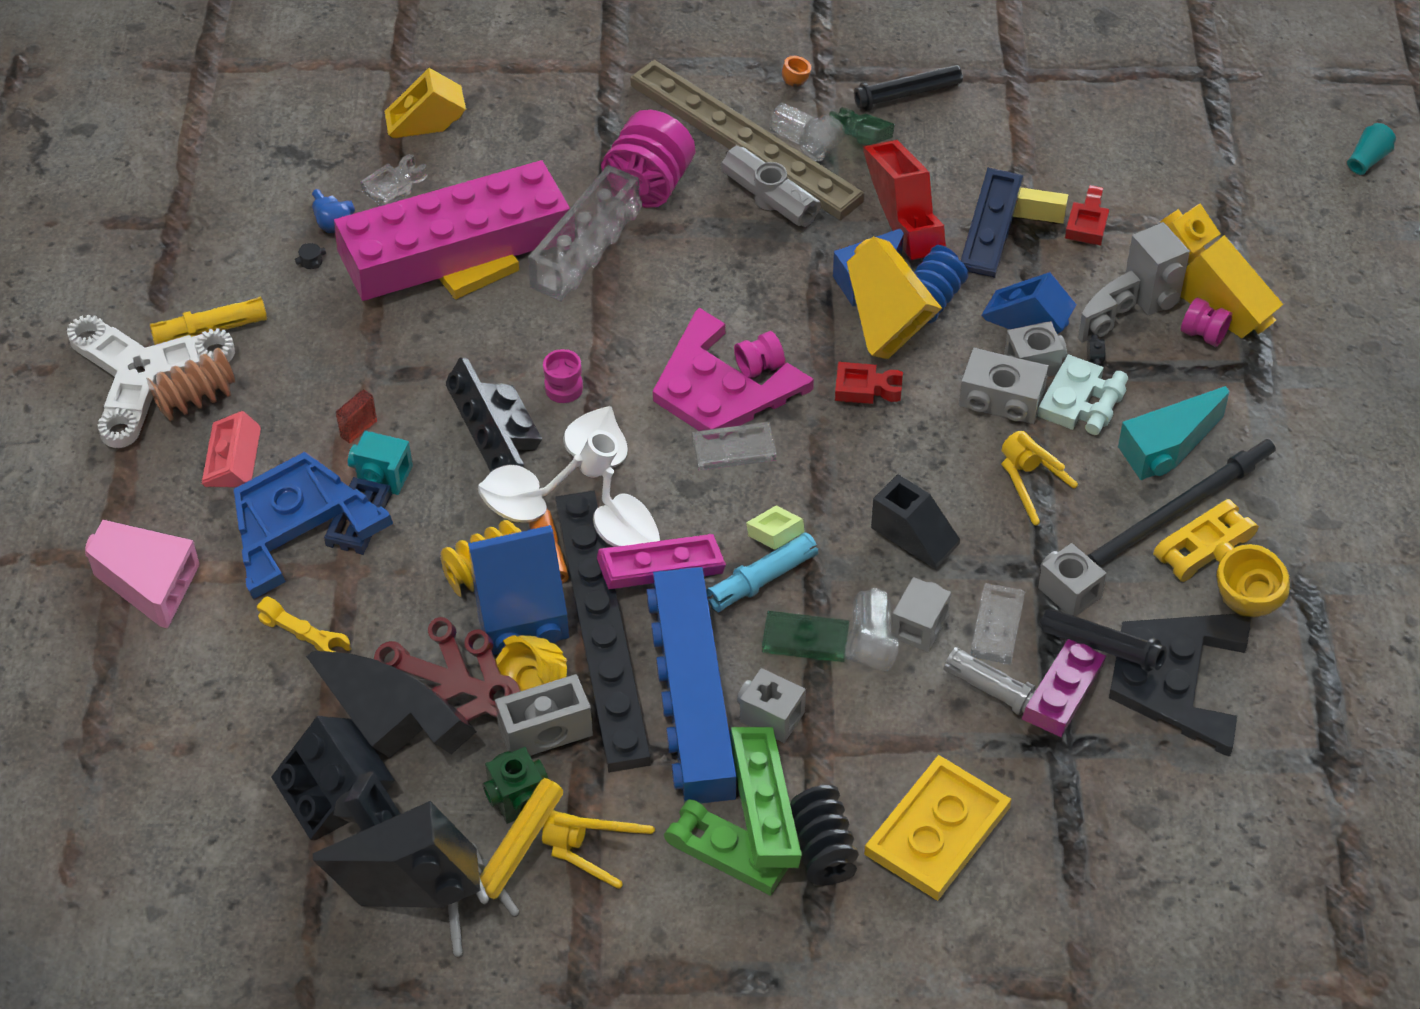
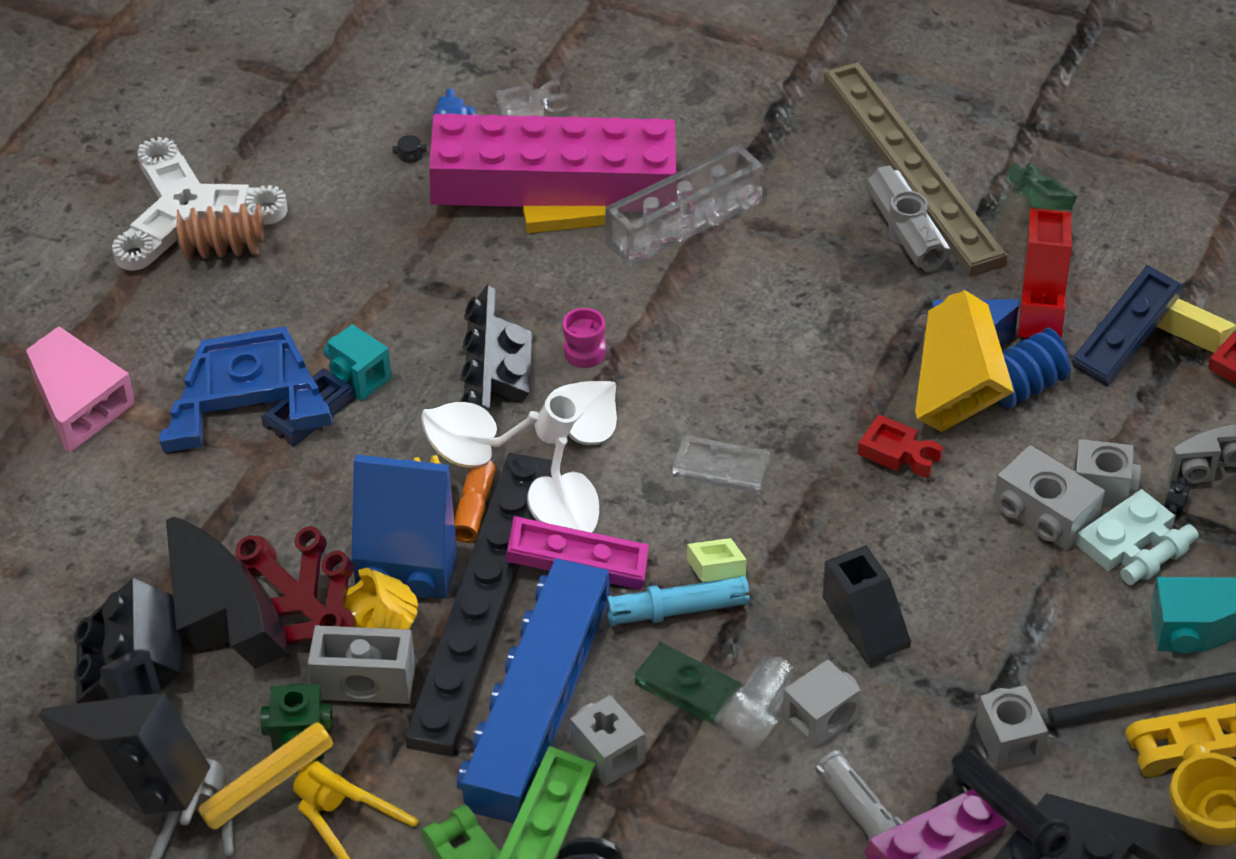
camera: 25 degrees right, 5 degrees down
yellow pin [149,297,267,345] -> none
coral slope [201,411,261,487] -> none
yellow piece [257,596,351,652] -> none
clear red tile [336,389,377,443] -> none
yellow slope [384,68,466,138] -> none
dark pink wheel [601,109,696,208] -> none
dark pink wing [653,308,814,439] -> none
dark pink wheel [734,331,785,379] -> none
clear piece [769,102,845,161] -> none
orange hinge [782,56,811,86] -> none
black axle [854,65,963,111] -> none
clear plate [970,583,1025,665] -> none
blue slope [981,272,1077,334] -> none
yellow plant [1001,431,1078,526] -> none

